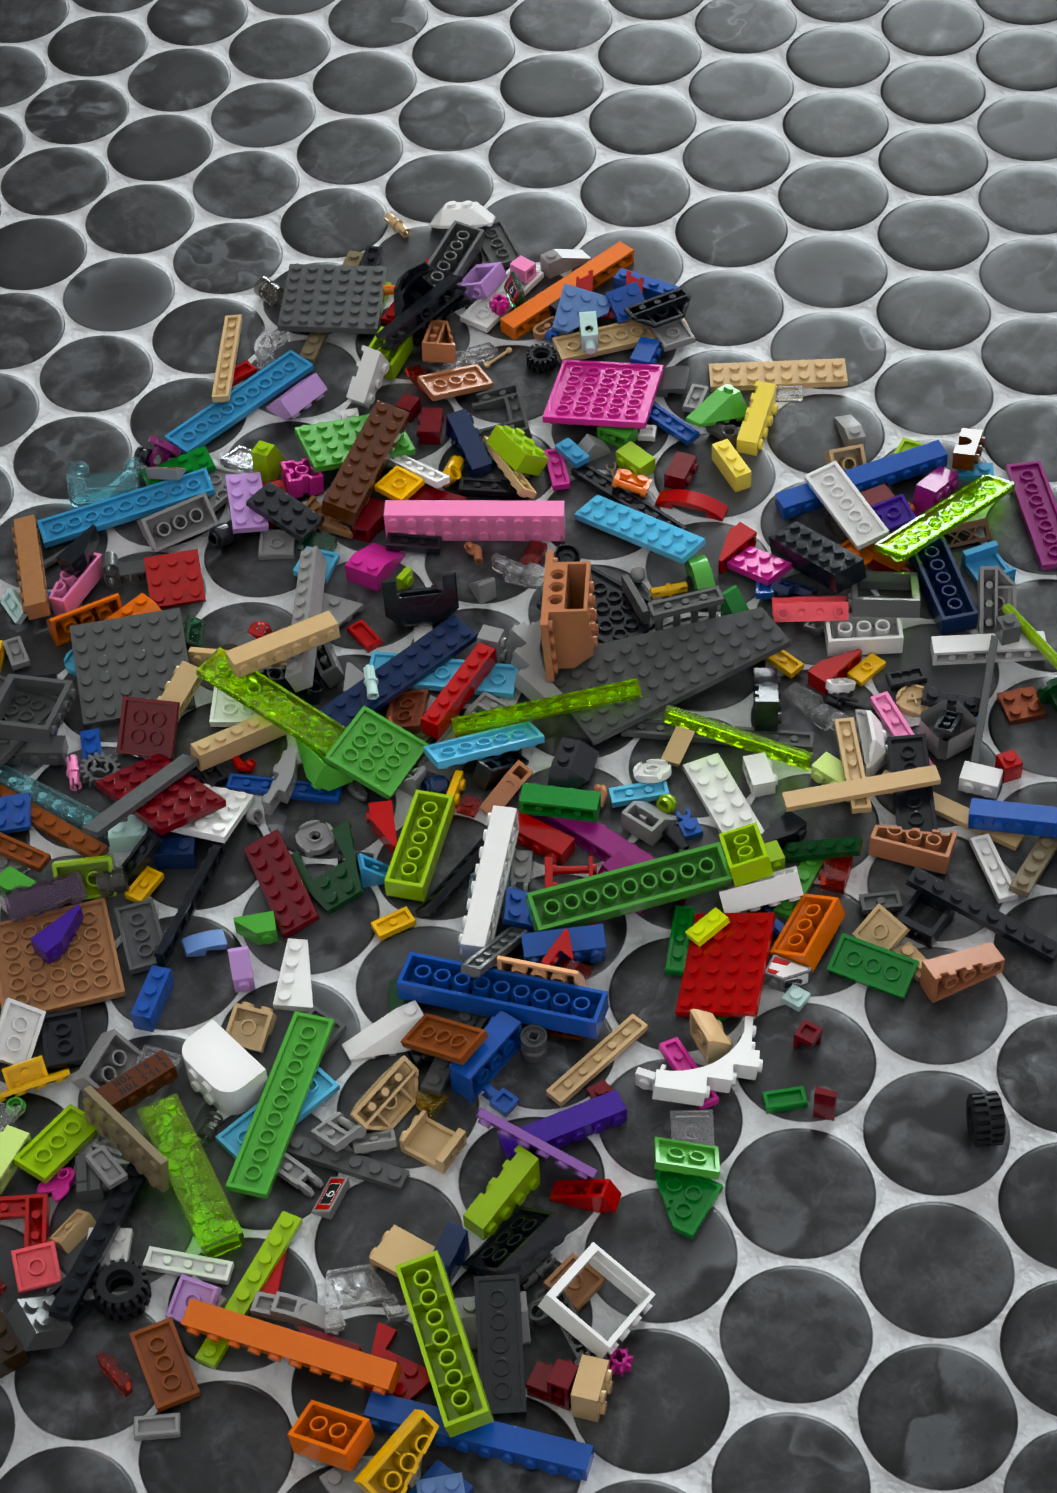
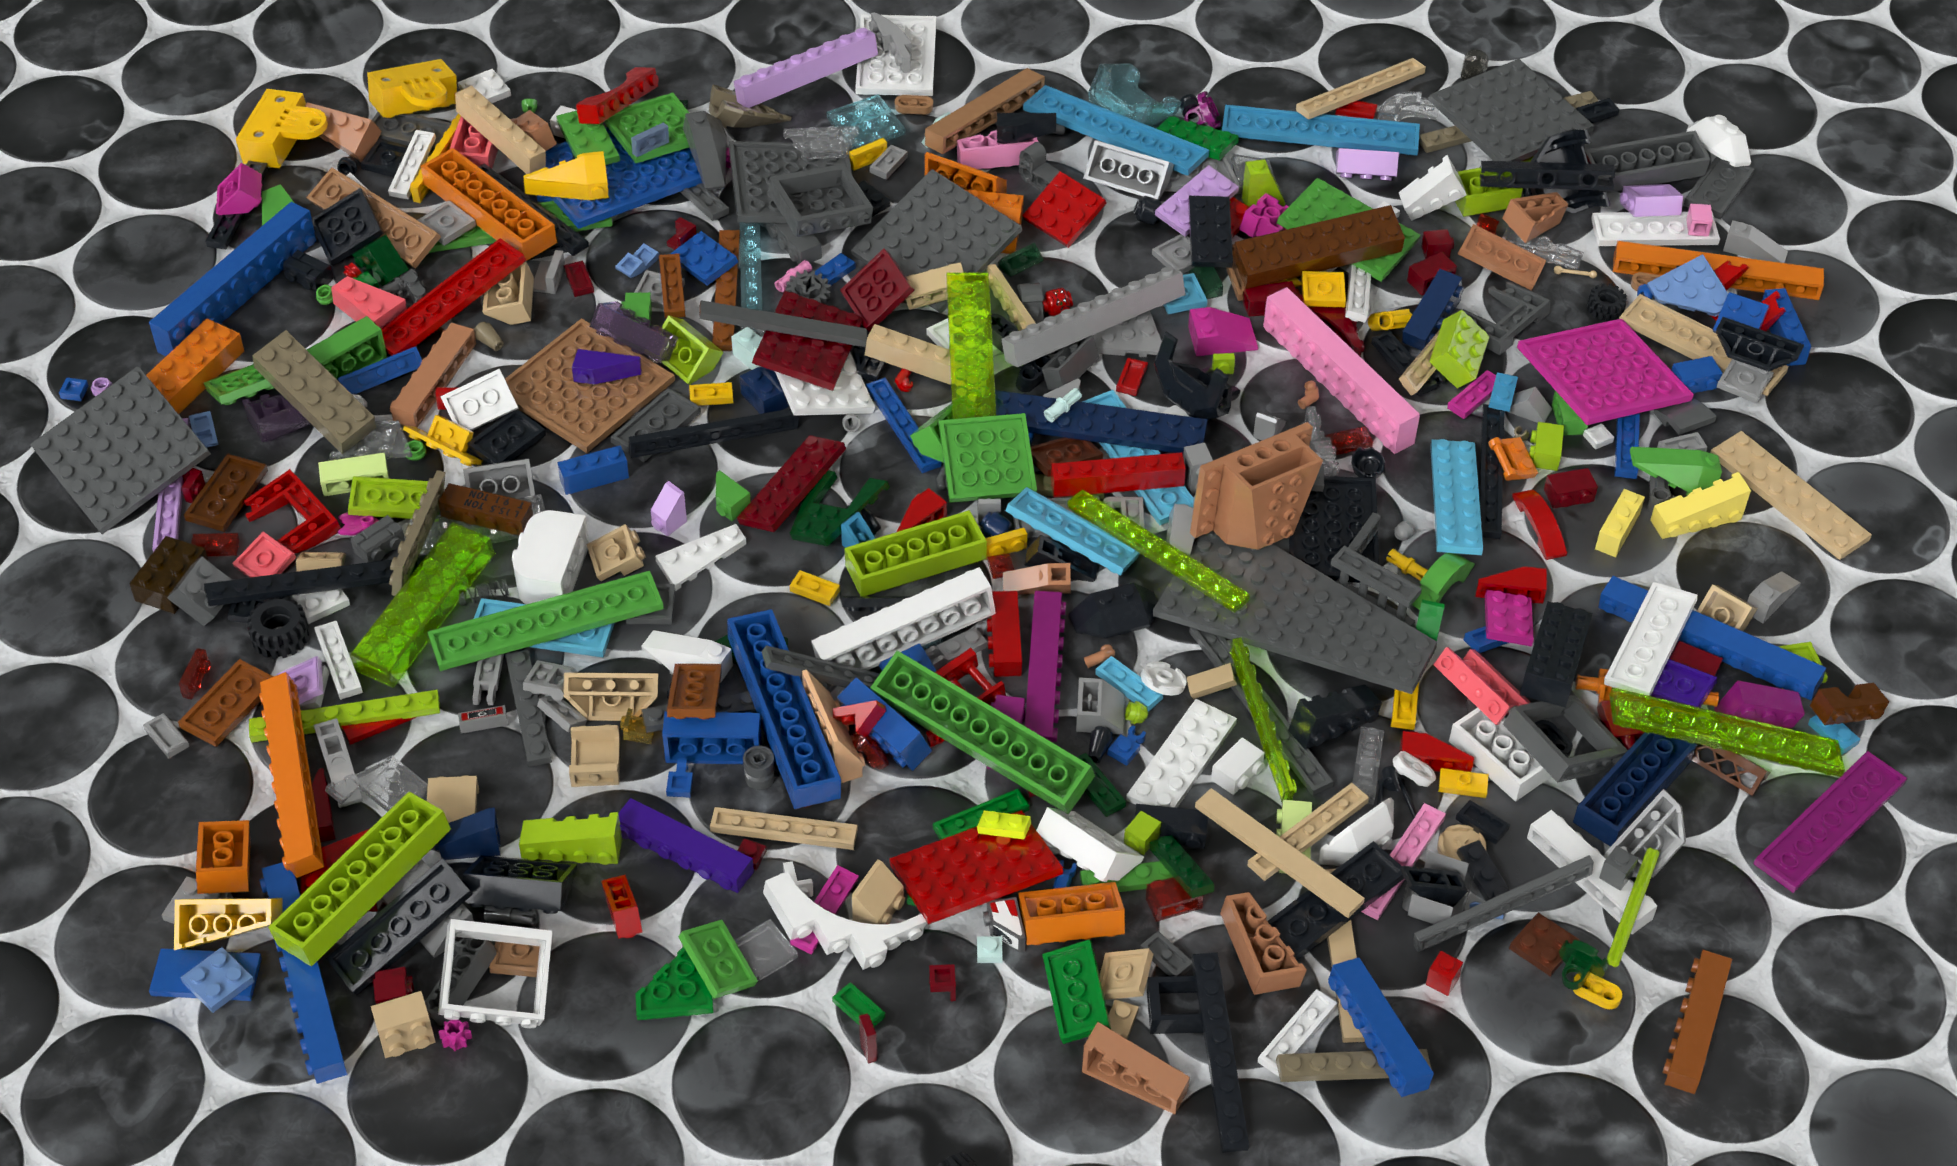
camera: 50 degrees right, 0 degrees up
light grey plate [85,1145,128,1190] -> none
clear smoke wheel [95,866,130,898] -> none
black plate [115,829,163,887] -> none
light grey slope [145,466,186,480] -> none
medium blue slope [181,929,228,957] -> none
tan brick [225,610,340,679] -> none
light grey slope [262,743,298,815] -> none
light grey plate [295,820,335,857] -> none
tan pin [384,212,411,238] -> none
black plate [386,532,441,554] -> none
medium lavender plate [475,1107,597,1180] -> none
dark pink gear [489,294,510,315] -> none
slope [504,271,525,307] -> none
green brick [519,783,601,823] -> none
light aqua torso [579,311,599,354] -> none
lime brick [719,822,774,887] -> none
dark blue plate [771,578,818,597] -> none
clear tile [776,386,803,402] -> none
white brick [958,761,1003,799] -> none
dark azure panel [961,540,1016,585] -> none

